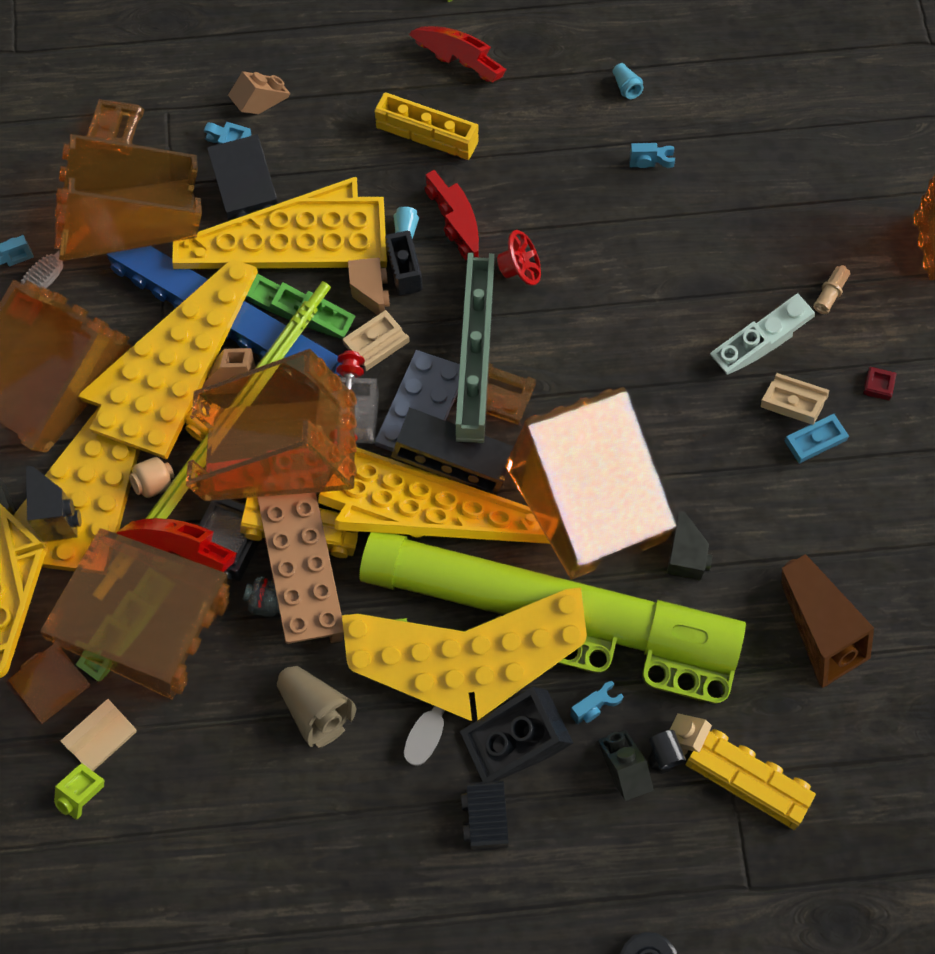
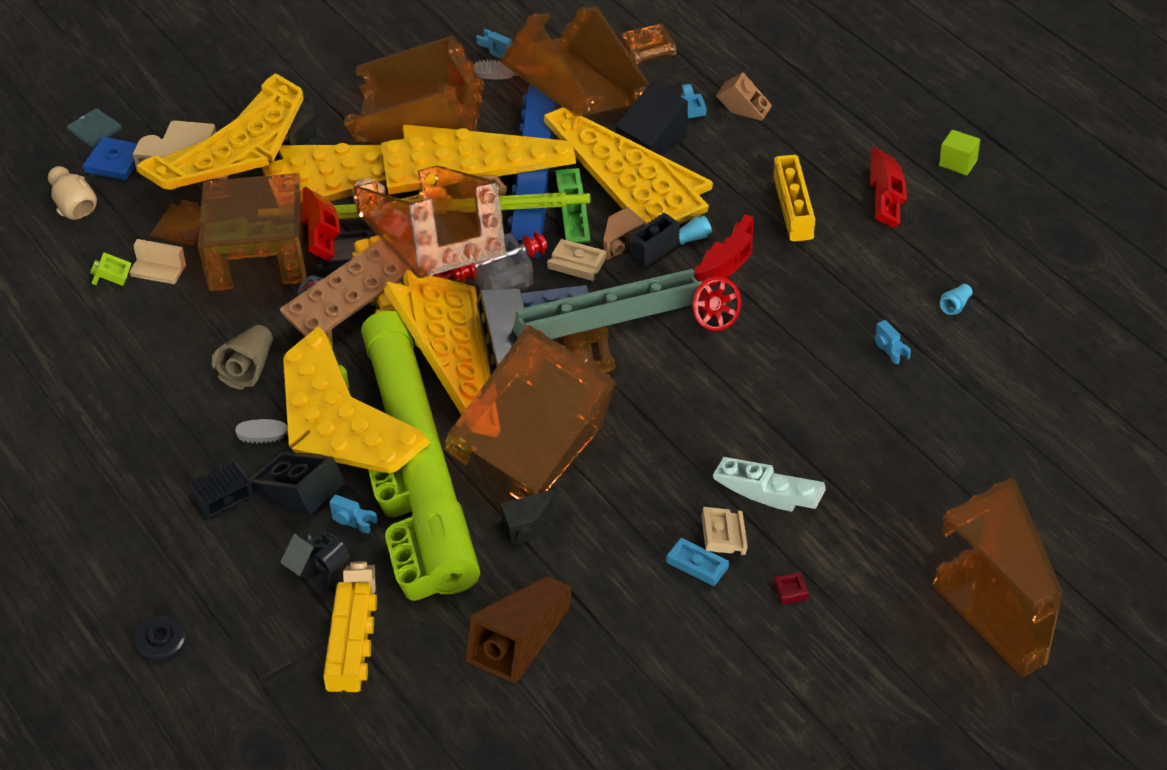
camera: 60 degrees right, 20 degrees down
black slope [26,466,82,542] -> none
tan axle [813,265,850,314] -> none

